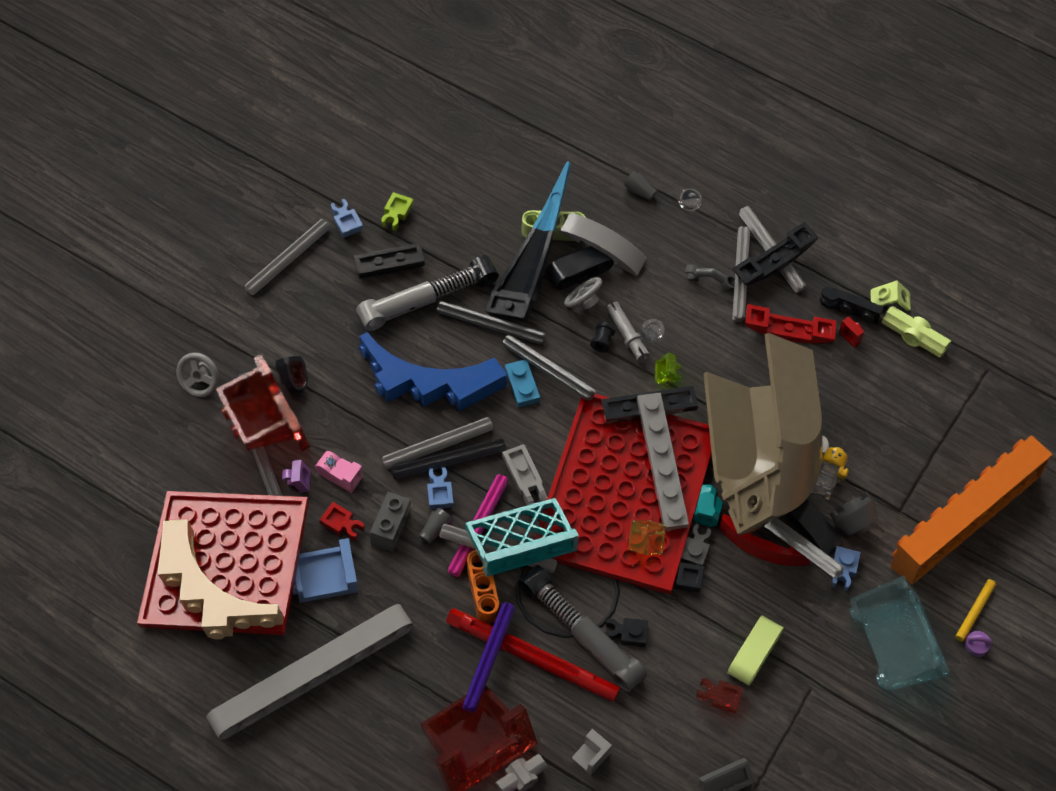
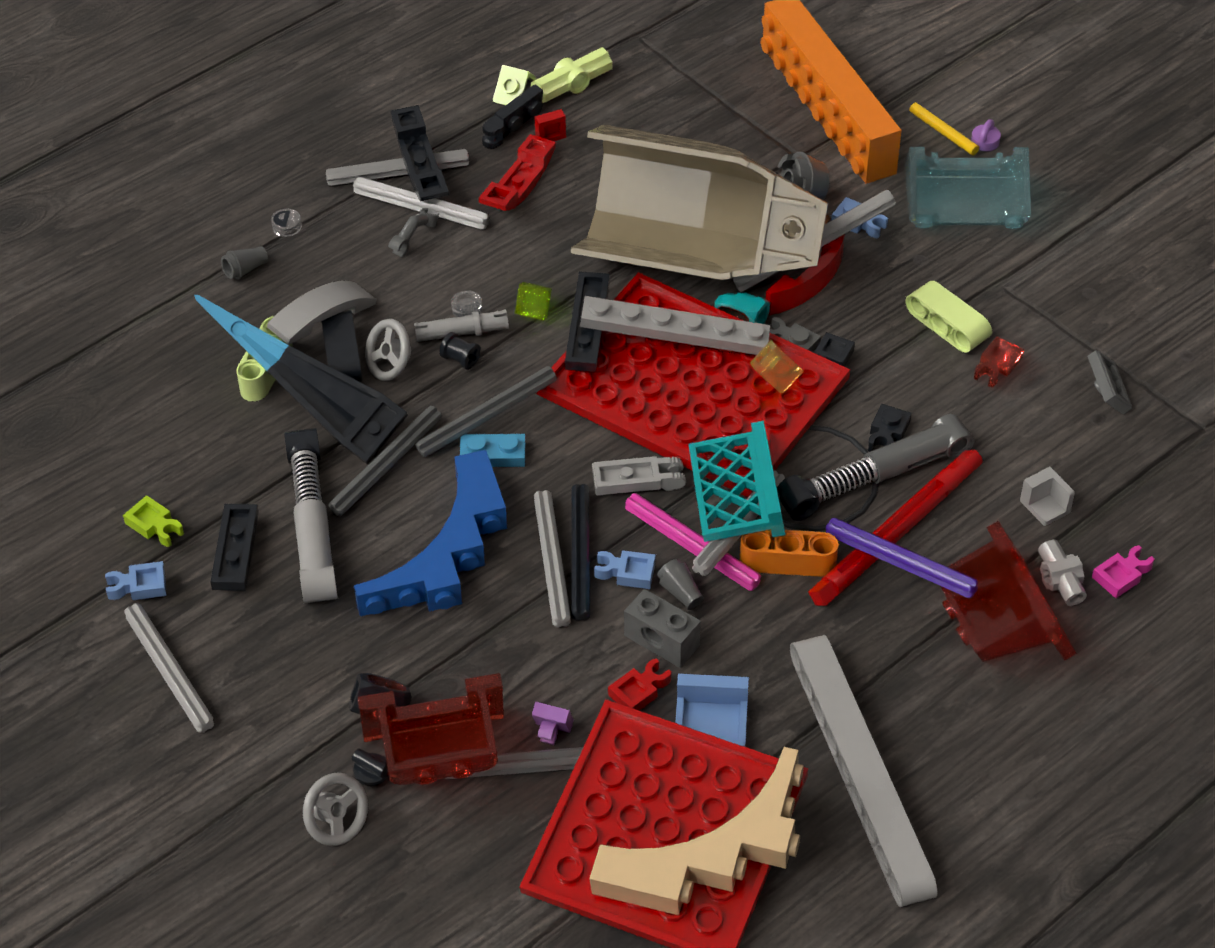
camera: 70 degrees left, 10 degrees down
bright pink leg [315,451,363,493] -> none

